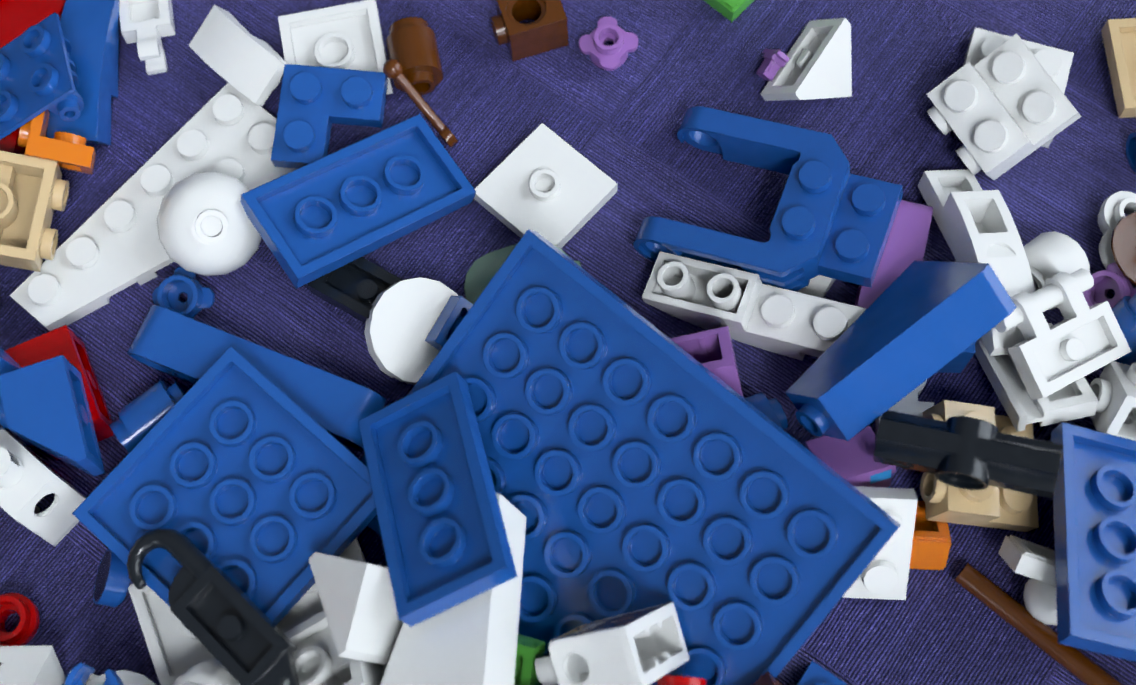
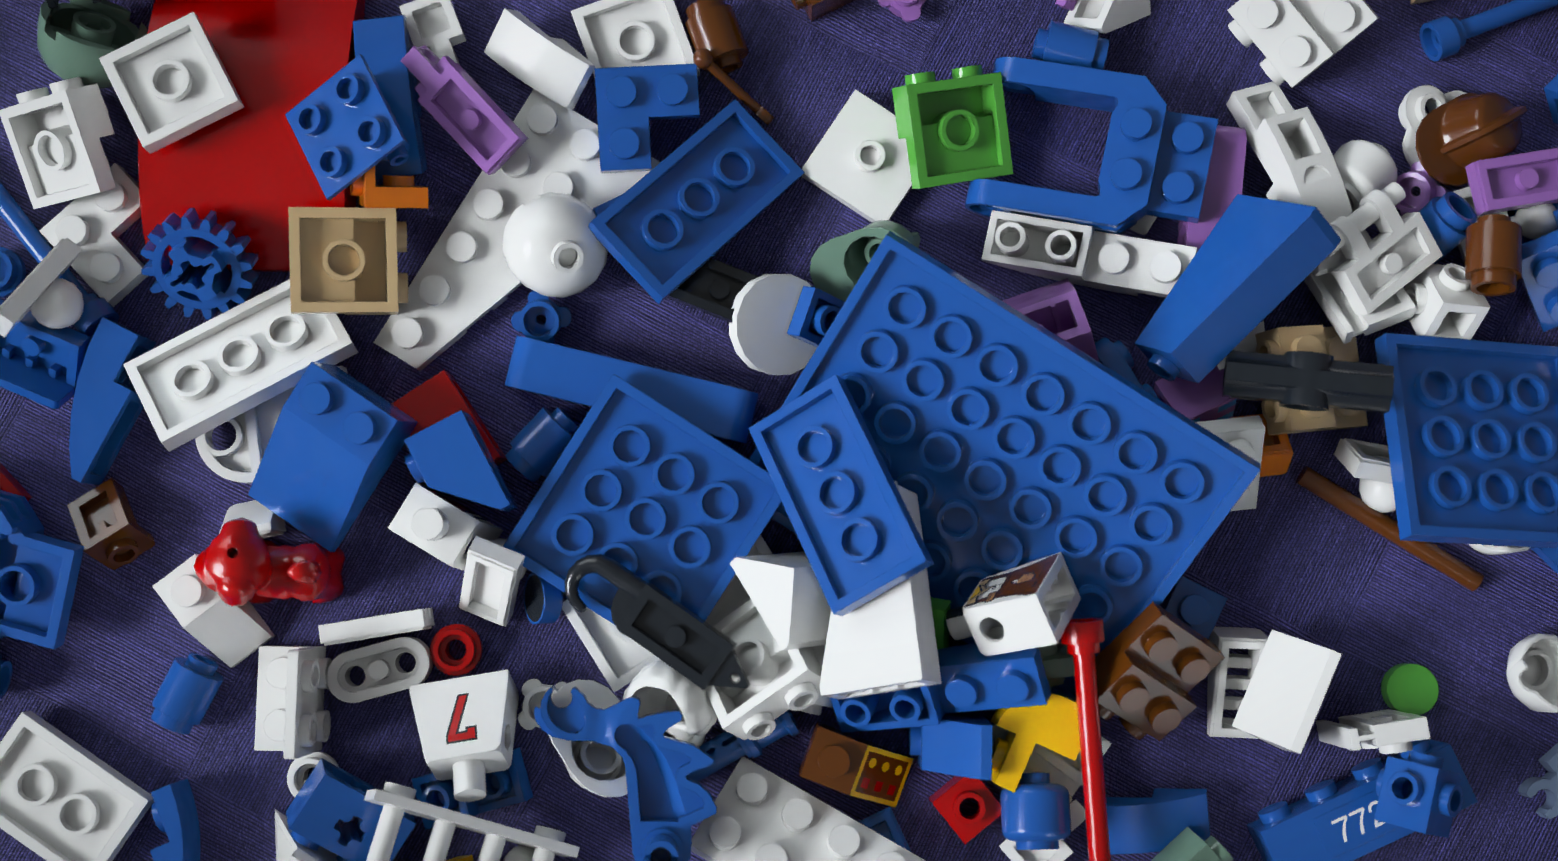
camera: 15 degrees left, 15 degrees up
none -> medium lavender hinge [401,45,528,175]
none -> white tile [459,536,527,627]
none -> bright green plate [892,65,1013,189]
none -> blue brick [1031,20,1109,70]

